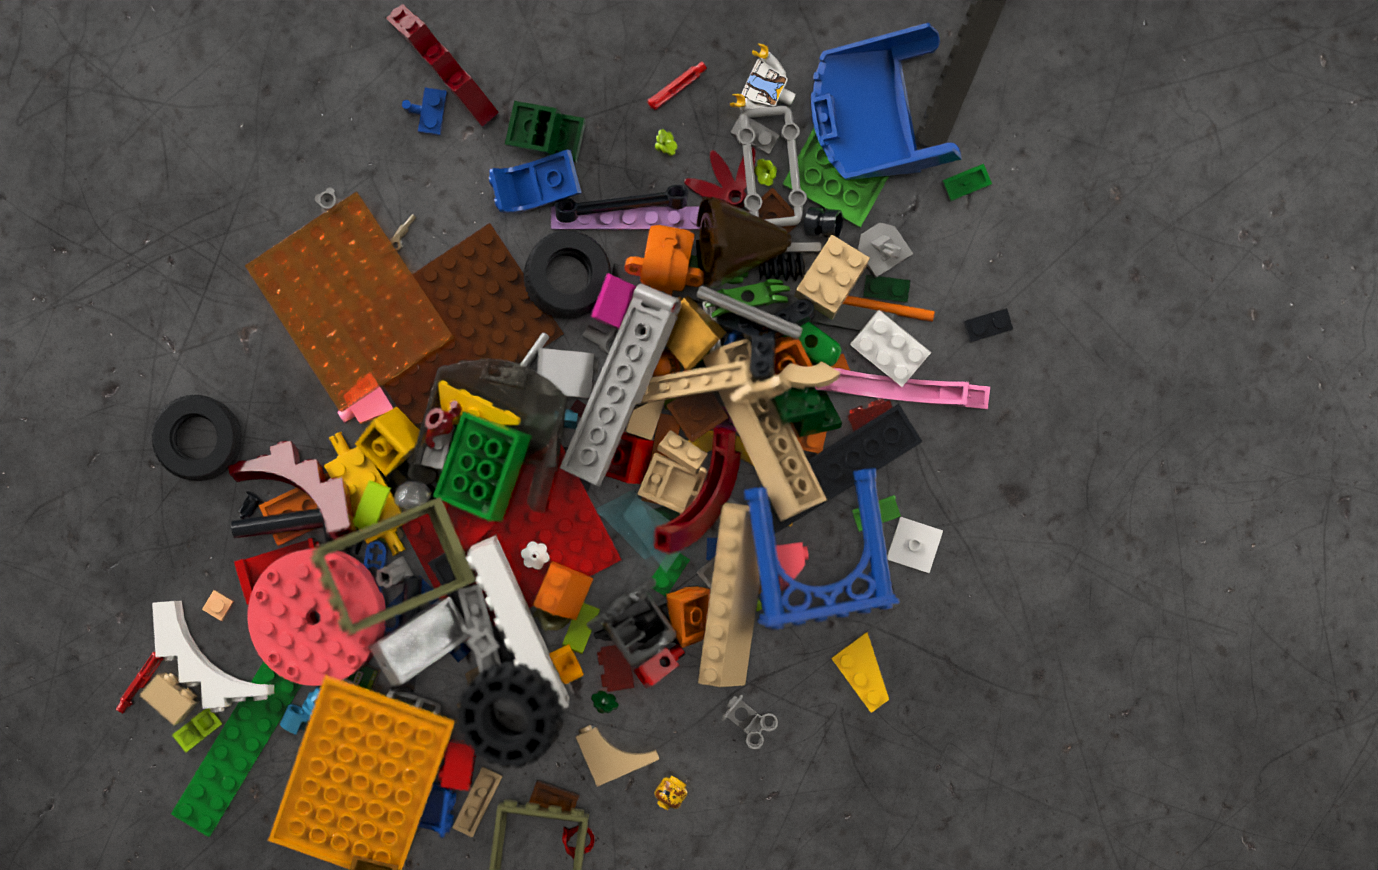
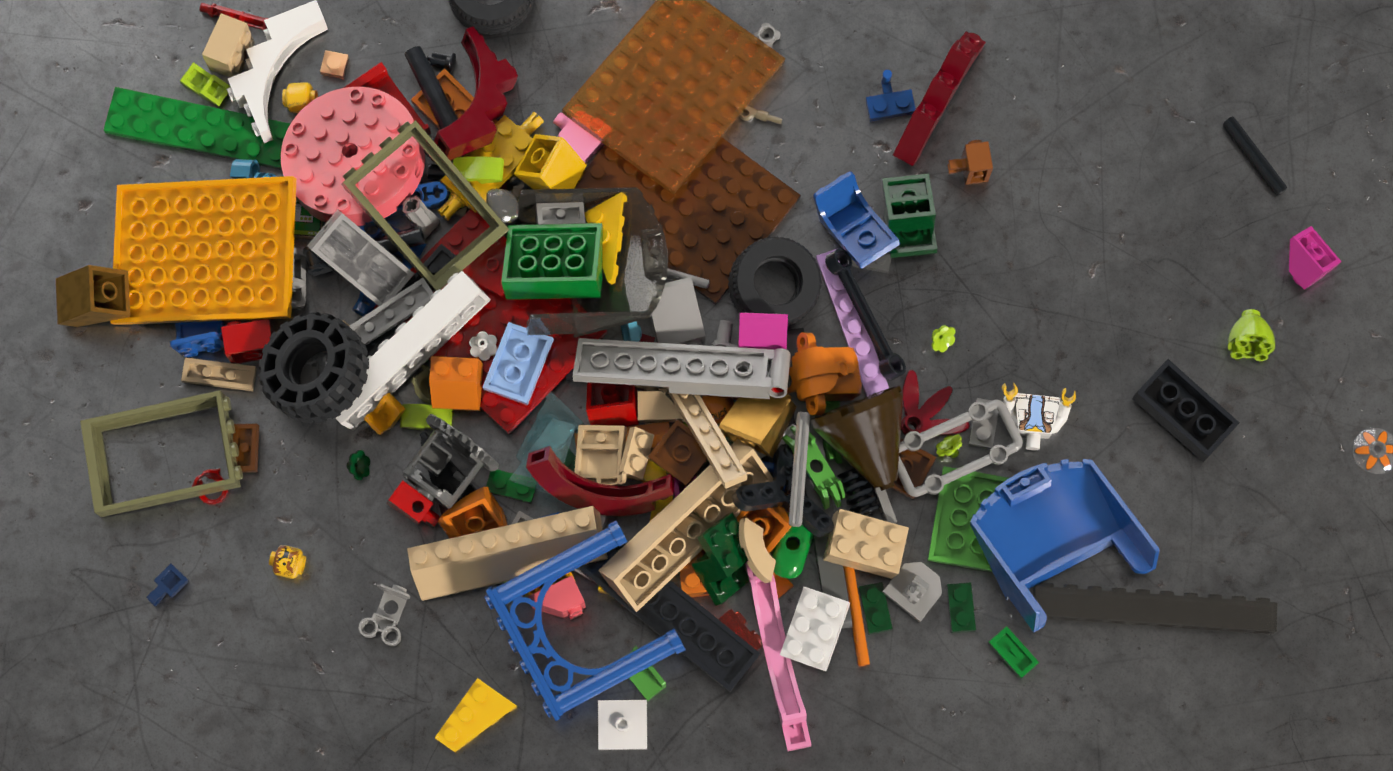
camera: 75 degrees right, 10 degrees down
dark red piece [425,401,462,448] -> none
light grey plate [461,617,499,660] -> none
tan arch [576,725,660,787] -> none
clear red brick [597,645,635,692] -> none
red piece [648,62,707,110] -> none
tan tile [731,375,791,404] -> none
black wheel [804,207,843,238] -> none
black plate [964,308,1013,343] -> none
none -> yellow head [282,82,318,113]
none -> light blue plate [482,322,554,405]
none -> dark green plate [946,582,976,633]
none -> dark orange brick [947,140,993,185]

